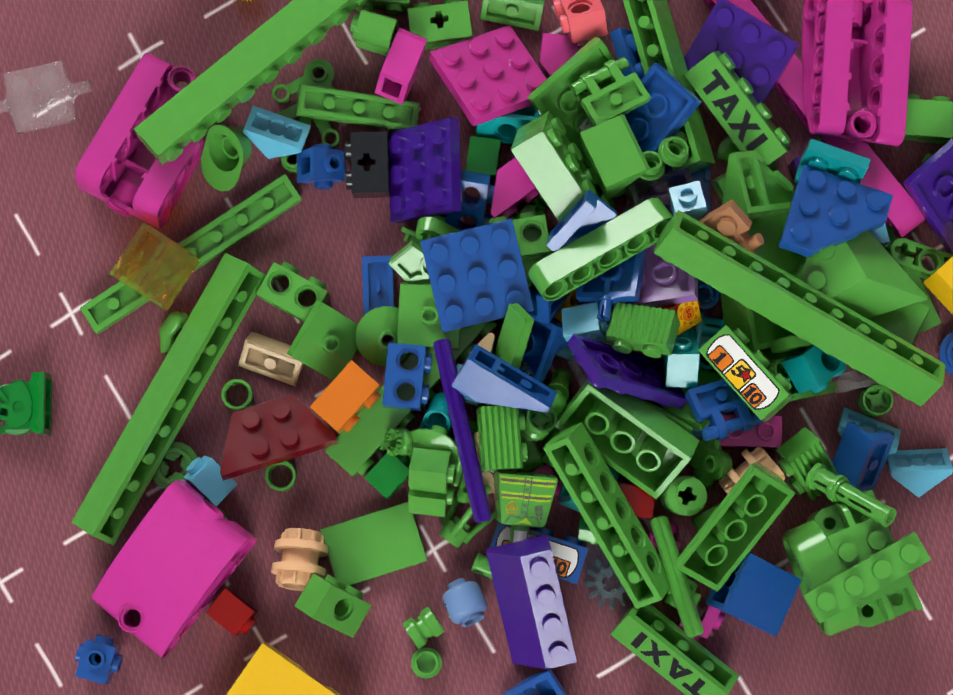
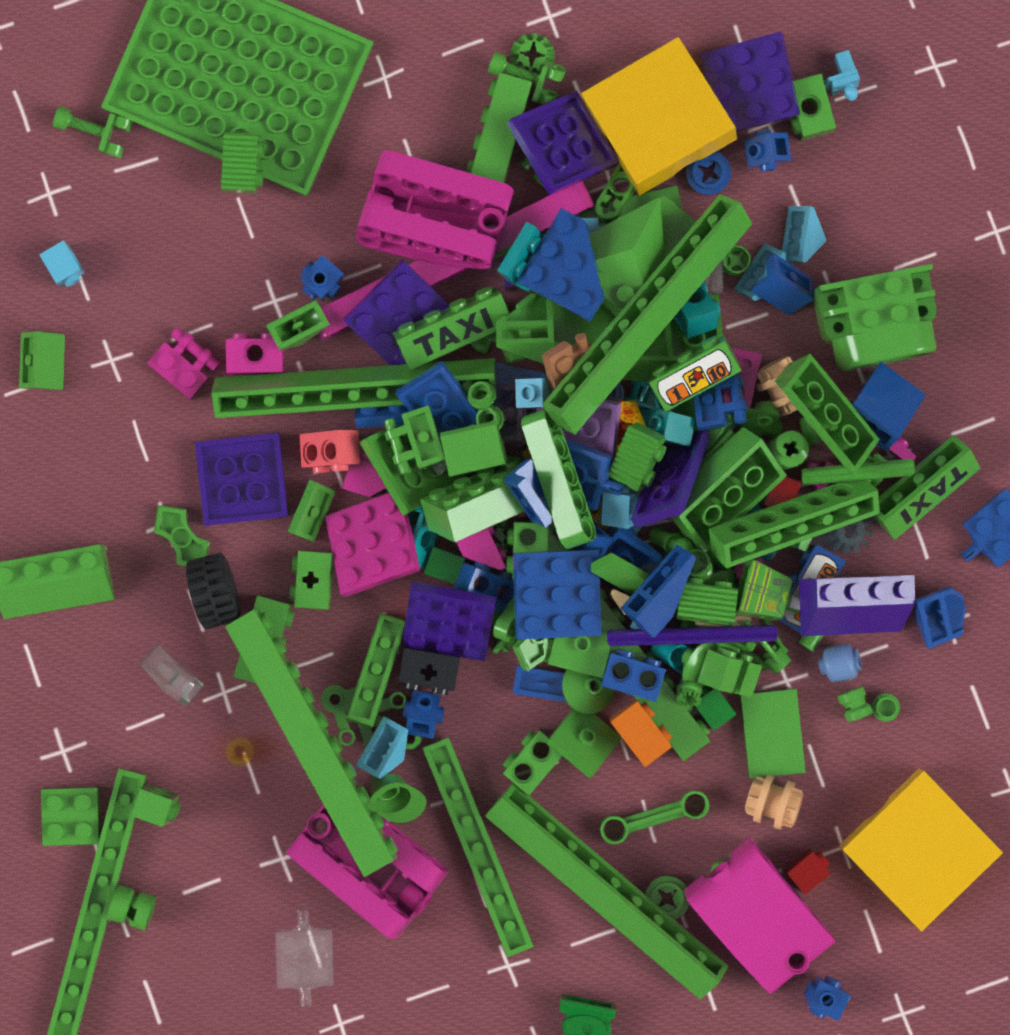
camera: 80 degrees left, 5 degrees up
clear yellow slope [109,222,201,311] -> none
bright green arm [159,311,189,354] -> none
medium azure brick [183,455,238,507] -> none
dark red wing [220,394,338,481] -> none
tan slope [238,332,304,386] -> none
bright green brick [295,573,372,638] -> none
bright green brick [350,9,399,56] -> none
dark pink slope [375,28,428,105] -> none
bright green tile [771,334,813,353] -> none
bright green brick [776,427,839,500] -> none
bright green plate [802,532,931,624] -> none
bright green pin [805,463,897,527] -> none

